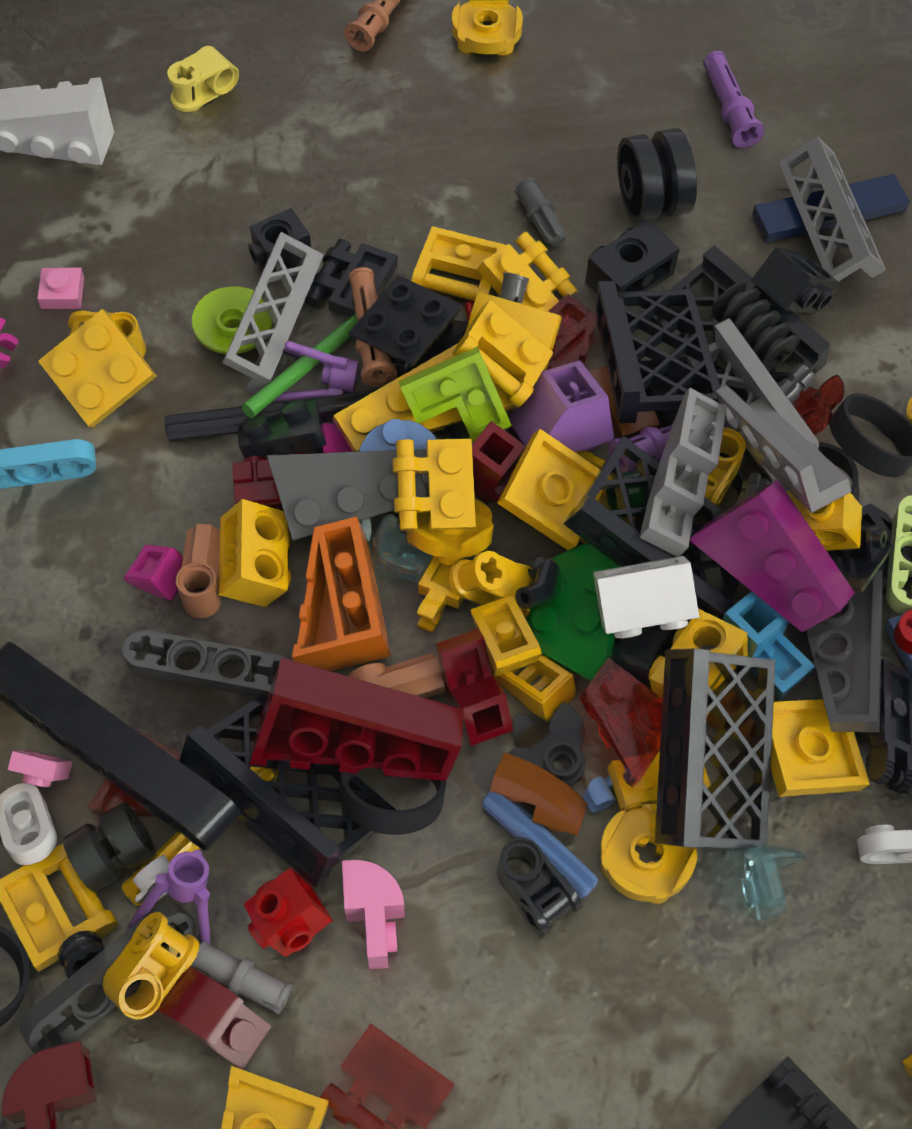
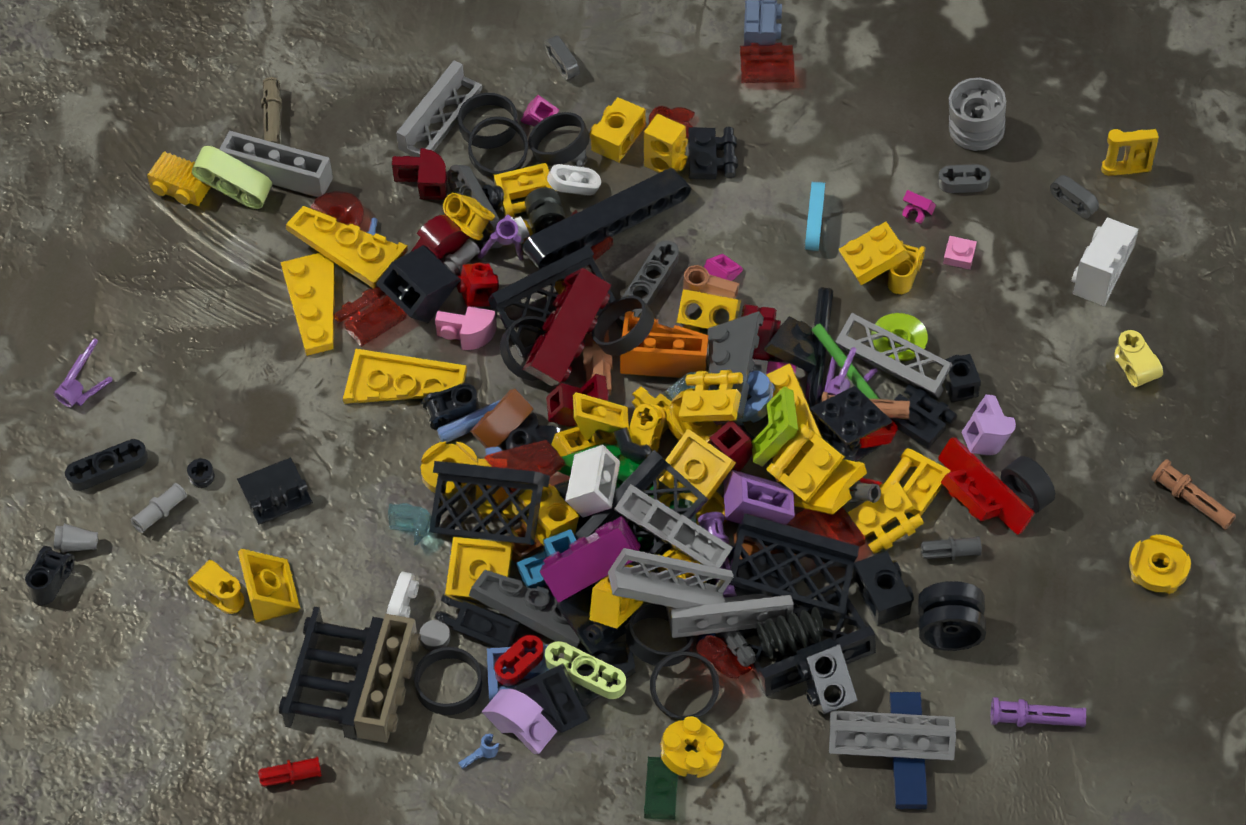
camera: 110 degrees right, 5 degrees down
bright pink plate [8,750,73,787] -> none
none -> yellow wing [343,349,467,404]
none -> black slope [376,245,461,323]
none -> black tyre [592,296,654,356]
none -> red bracket [938,437,1035,534]
none -> lavender brick [962,394,1016,455]
none -> black tyre [1000,456,1056,514]

